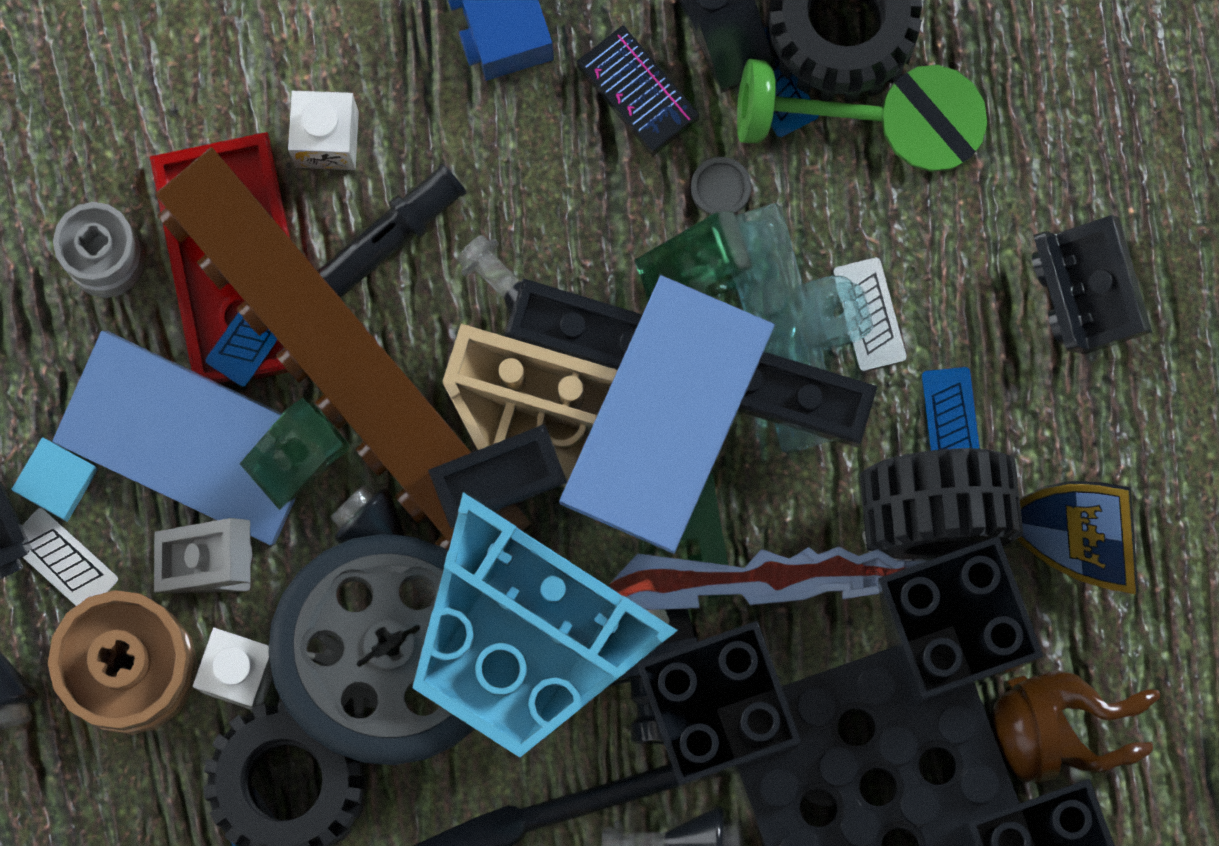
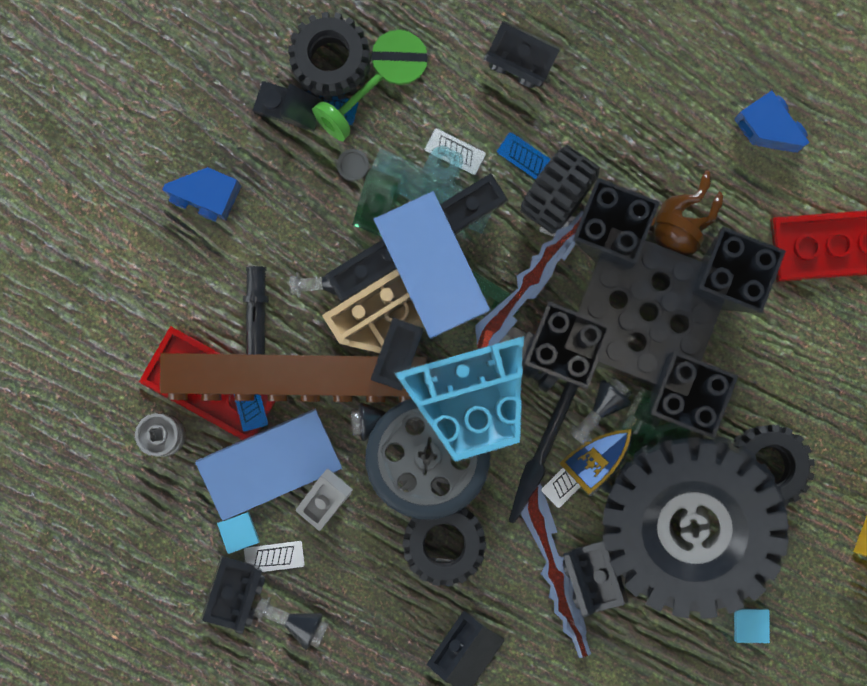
camera: 50 degrees left, 5 degrees up
medium nougat wheel [48,590,198,735] -> none
white brick [193,627,273,710] -> none
clear green slope [239,398,350,510] -> none
white brick [288,91,359,170] -> none
black tile [577,25,699,157] -> none
shield [1017,481,1138,594] -> none

